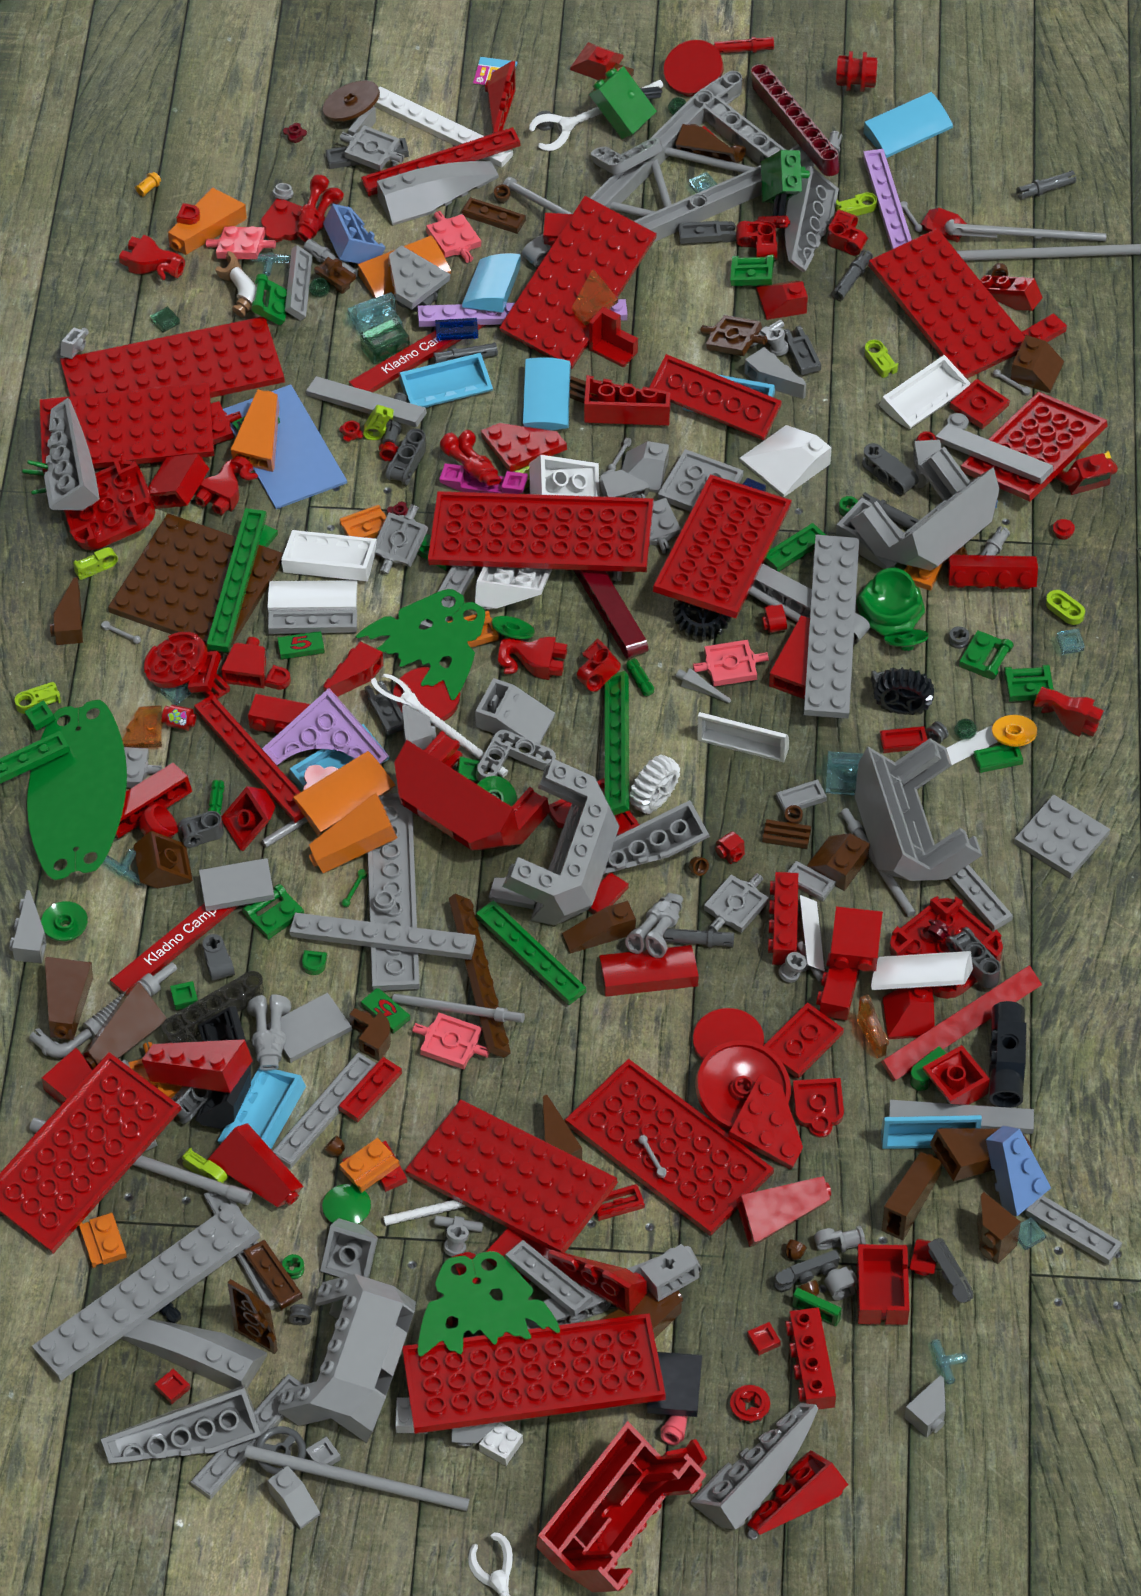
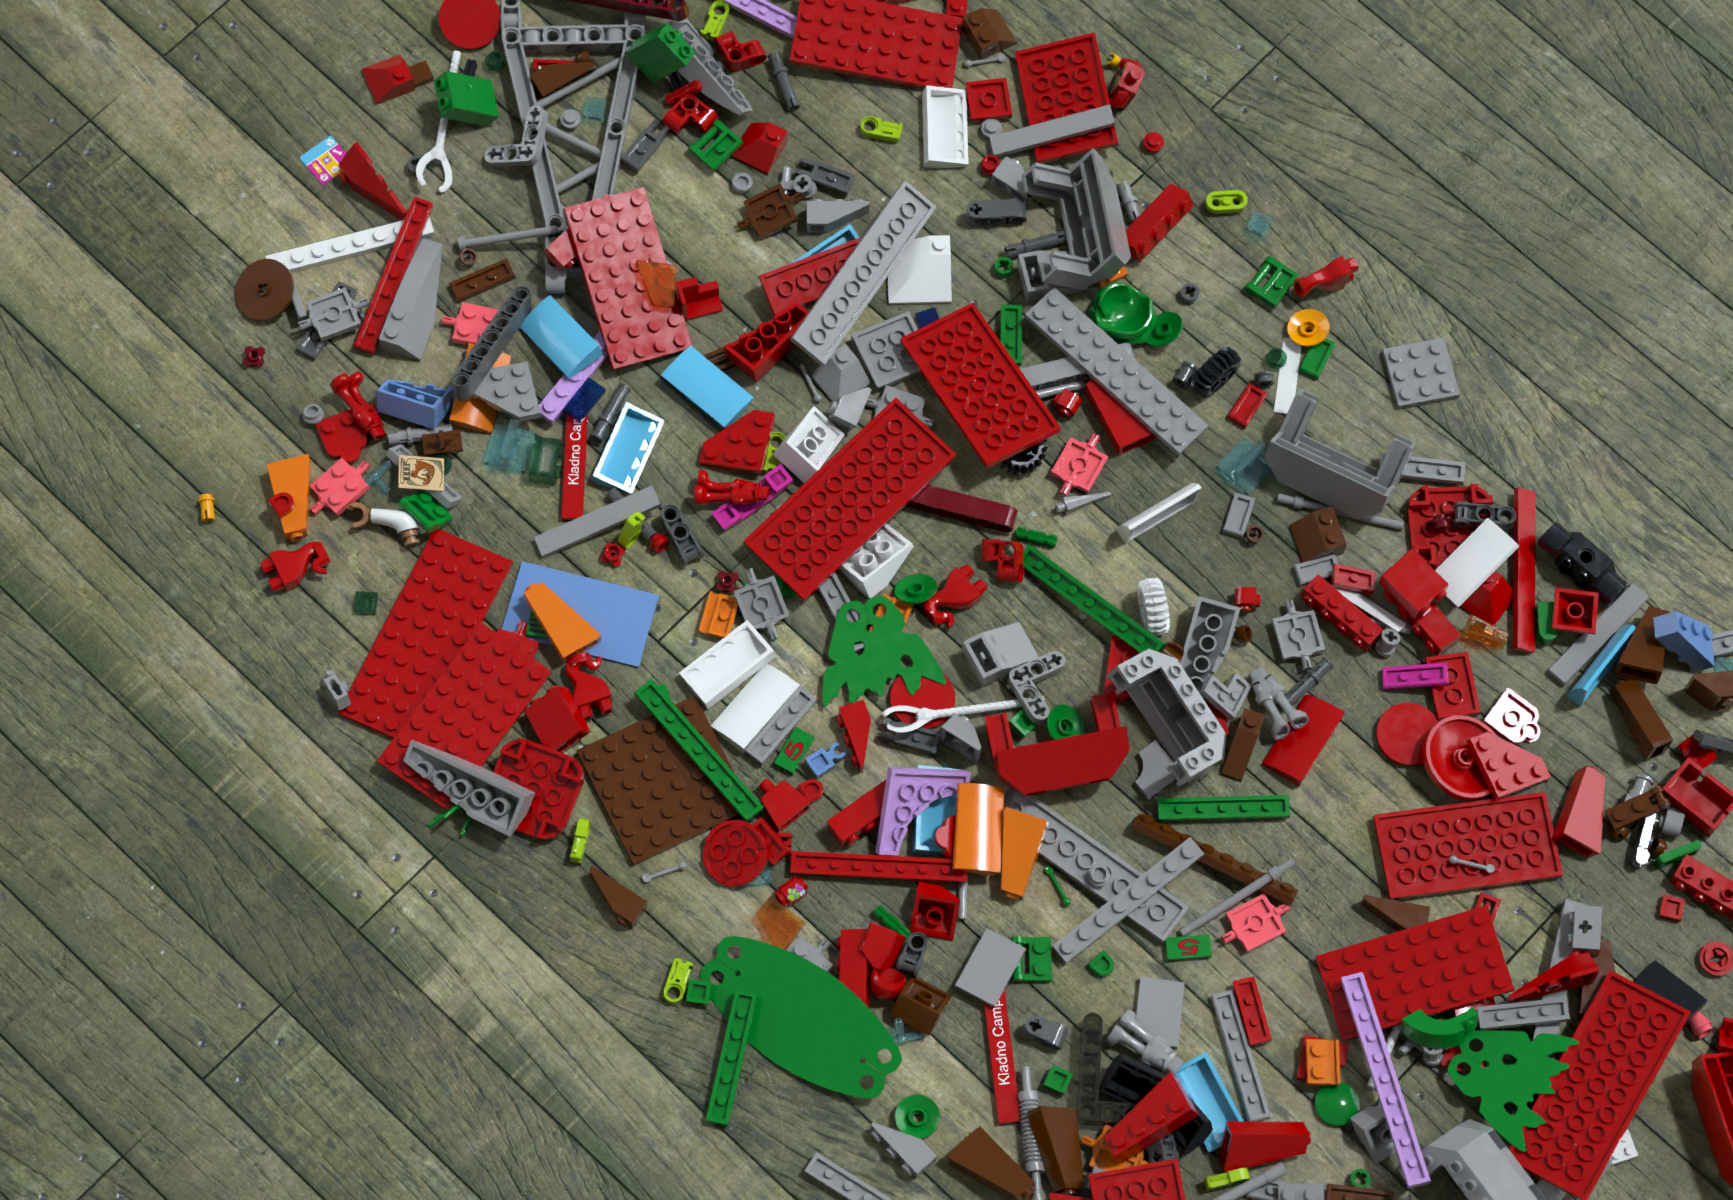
camera: 55 degrees left, 15 degrees up
reddish brown hinge [324,1135,345,1157] -> none
reddish brown brick [349,1008,391,1061] -> none
reddish brown tile [762,819,811,849] -> none
green plate [959,630,1014,679] -> none
none -> sticker [398,455,444,491]
none -> dark grey beam [452,286,532,401]
none -> light grey plate [560,109,581,130]
none -> light grey tile [732,173,753,195]
none -> light grey plate [789,180,937,366]
none -> medium blue plate [805,742,846,779]
none -> red slope [859,922,906,971]
none -> reddish brown plate [1160,642,1184,663]
none -> light grey plate [1199,673,1251,720]
none -> red plate [1331,563,1376,595]
none -> lavender plate [1340,972,1431,1189]
none -> dark pink tile [1382,663,1449,690]
none -> green arch [1401,1008,1478,1049]
none -> reddish brown plate [1605,785,1671,831]

